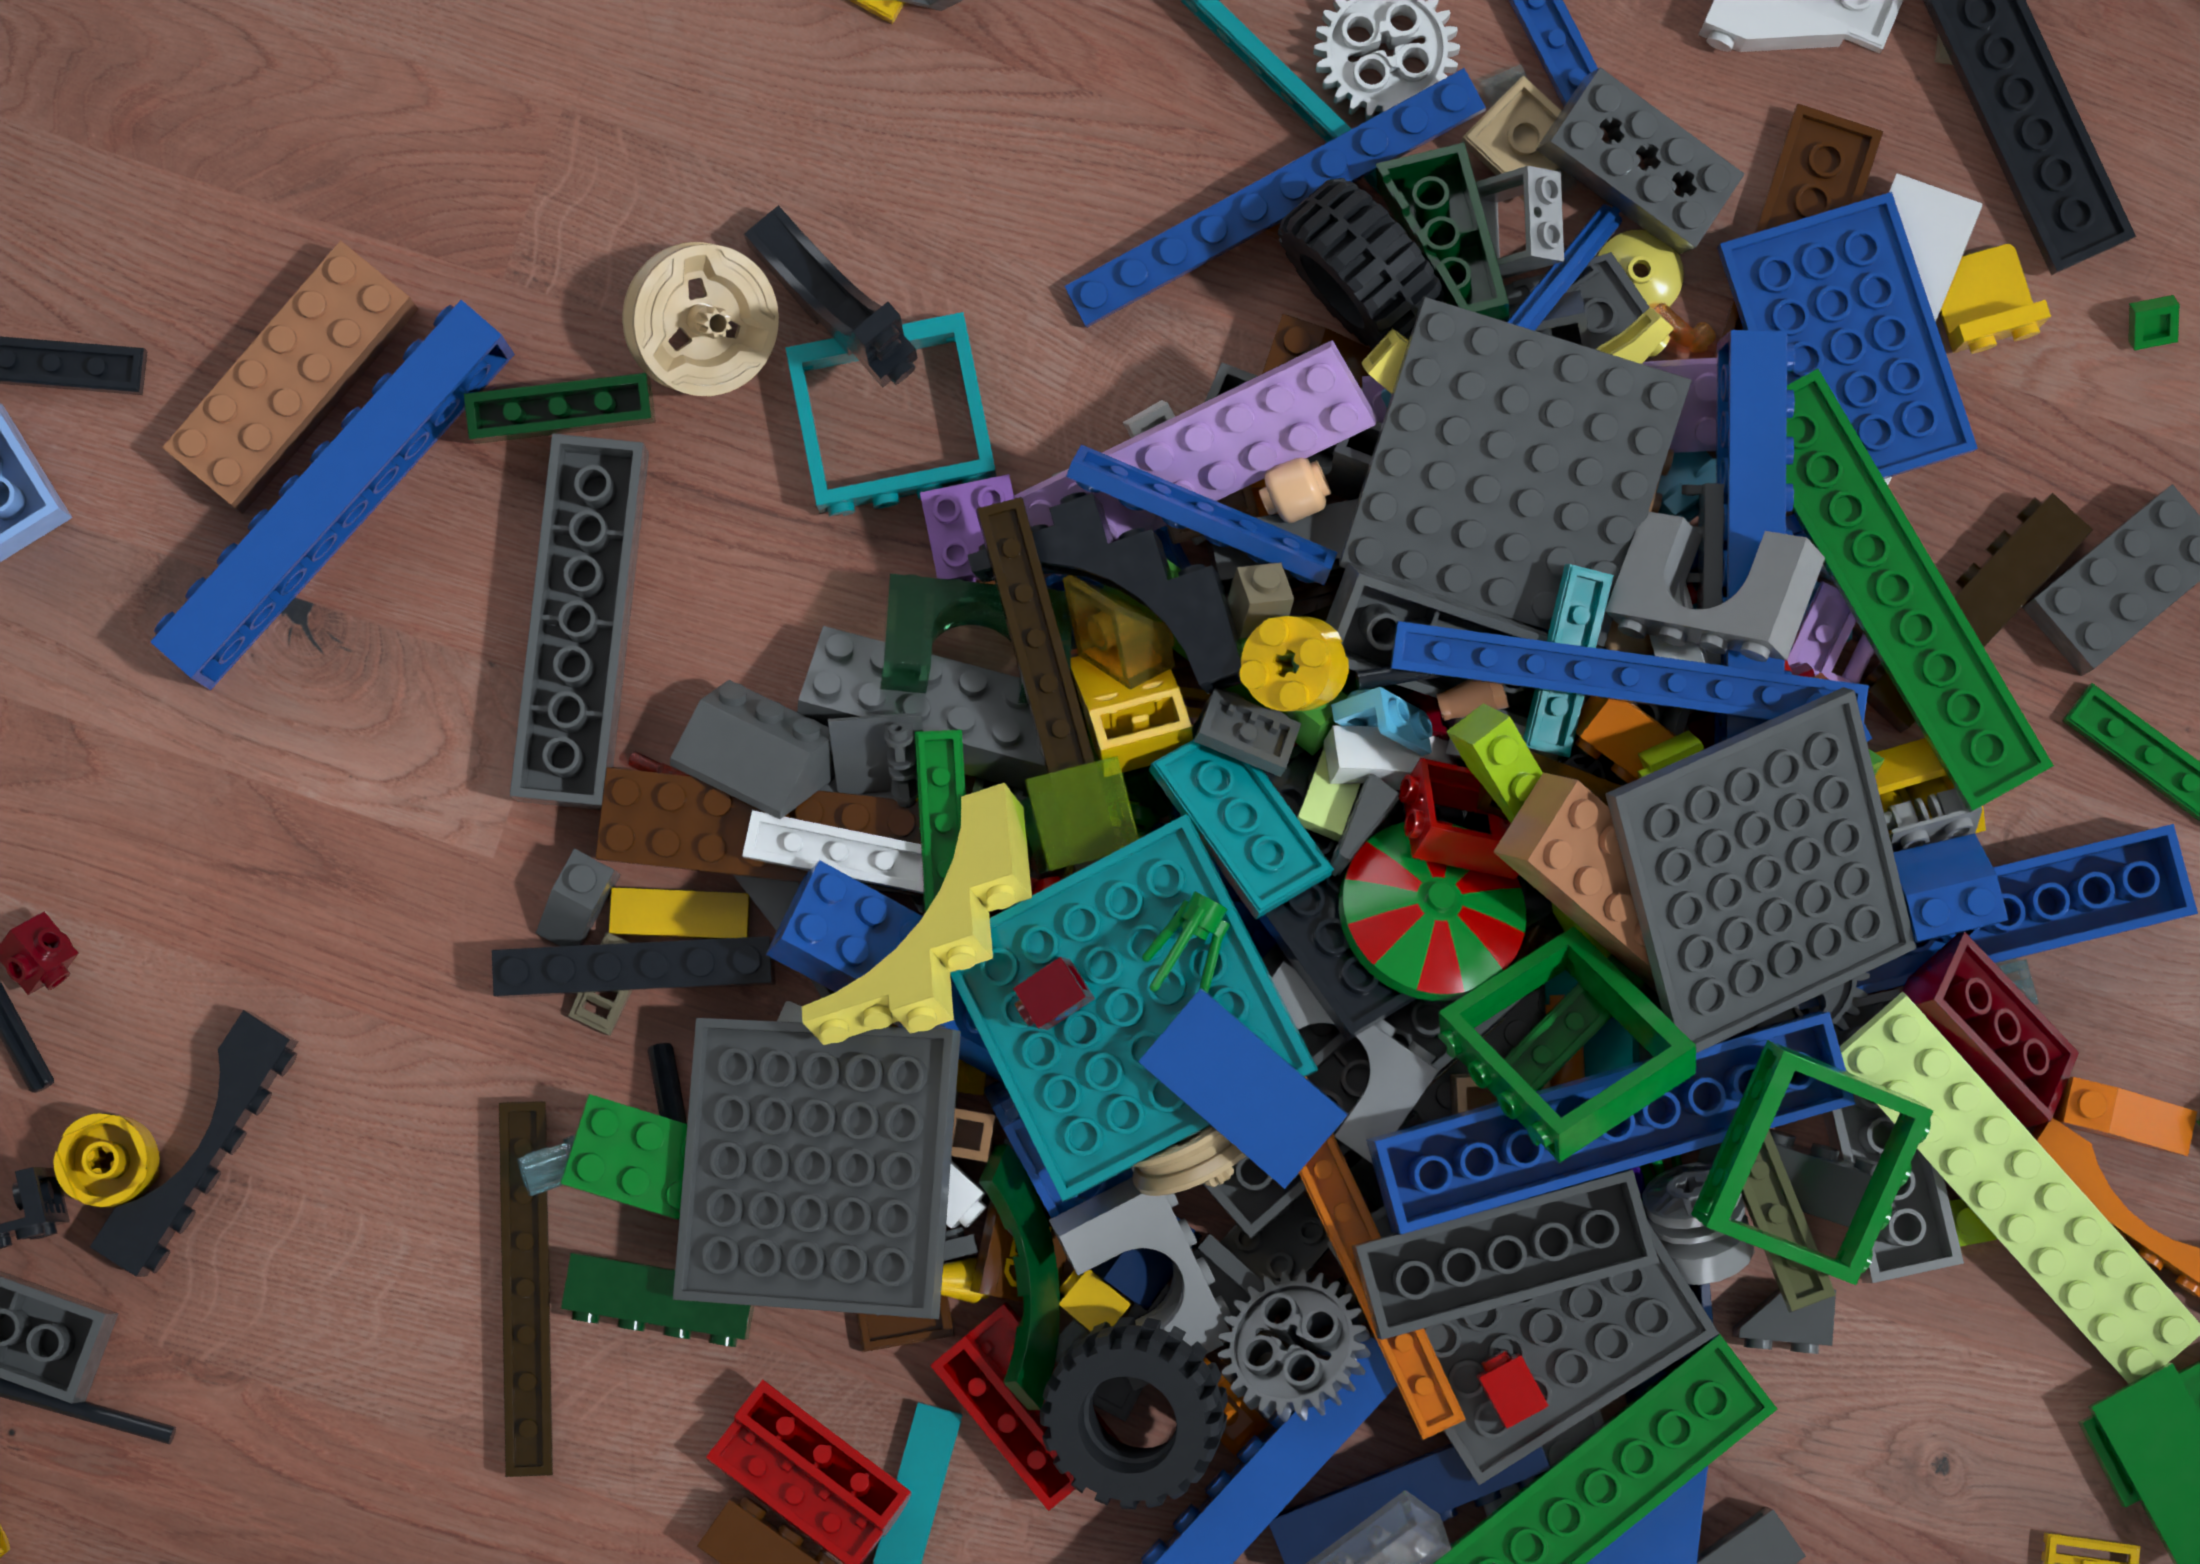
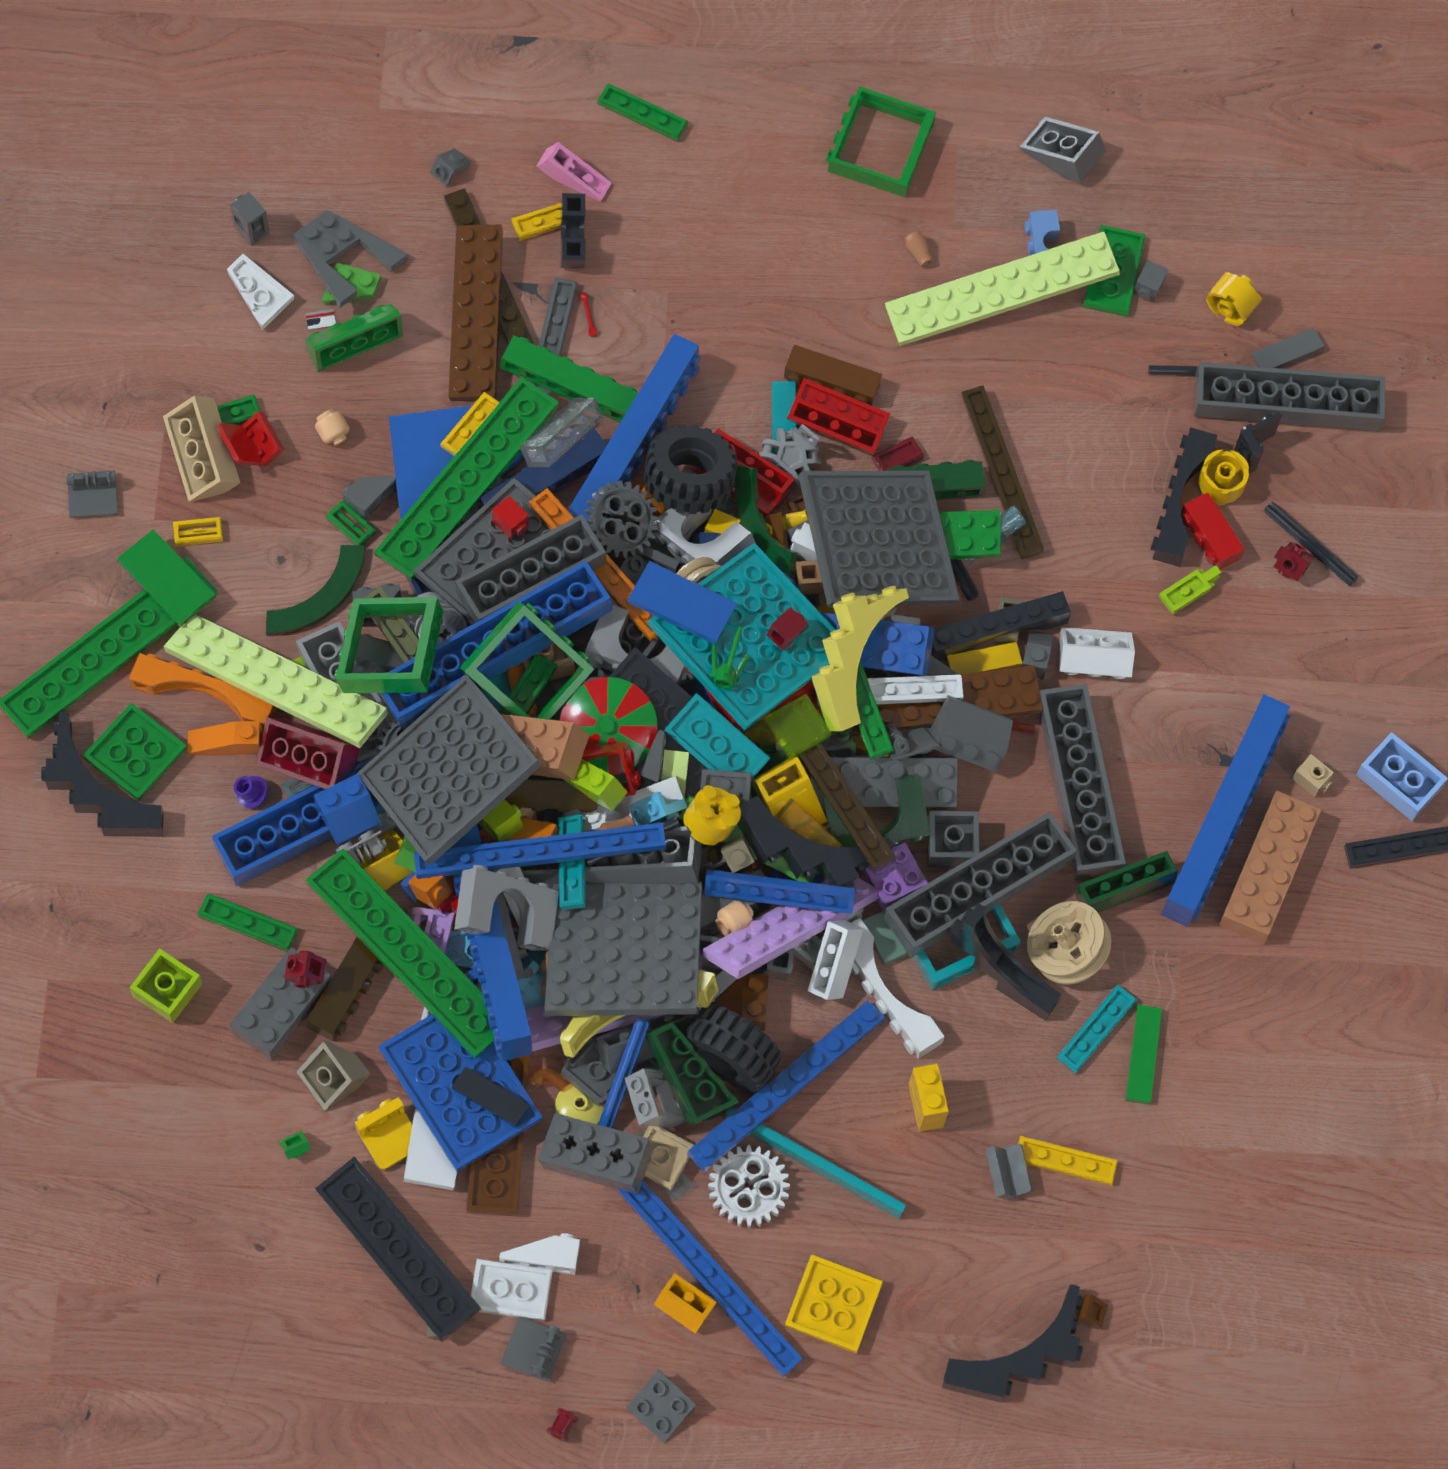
camera: 160 degrees right, 15 degrees down
none -> dark purple piece [234,776,268,809]
none -> dark green tile [266,545,365,636]
none -> dark red brick [284,950,327,989]
none -> dark tan slope [296,1041,371,1111]
none -> green tile [325,500,376,545]
none -> black tile [452,1067,530,1128]
none -> light grey piece [759,424,821,489]
none -> white brick [807,920,864,1000]
none -> white arch [851,918,945,1059]
none -> sand green tile [863,911,906,965]
none -> dark red tile [871,436,924,471]
none -> dark grey brick [884,812,1077,958]
none -> yellow brick [909,1064,949,1132]
none -> dark grey brick [927,811,979,867]
none -> teal tile [1056,984,1137,1074]
none -> white slope [1059,627,1135,679]
none -> green tile [1125,1004,1162,1105]
none -> lime hinge [1158,565,1222,615]
none -> red brick [1181,492,1245,570]
none -> tan brick [1292,754,1334,797]

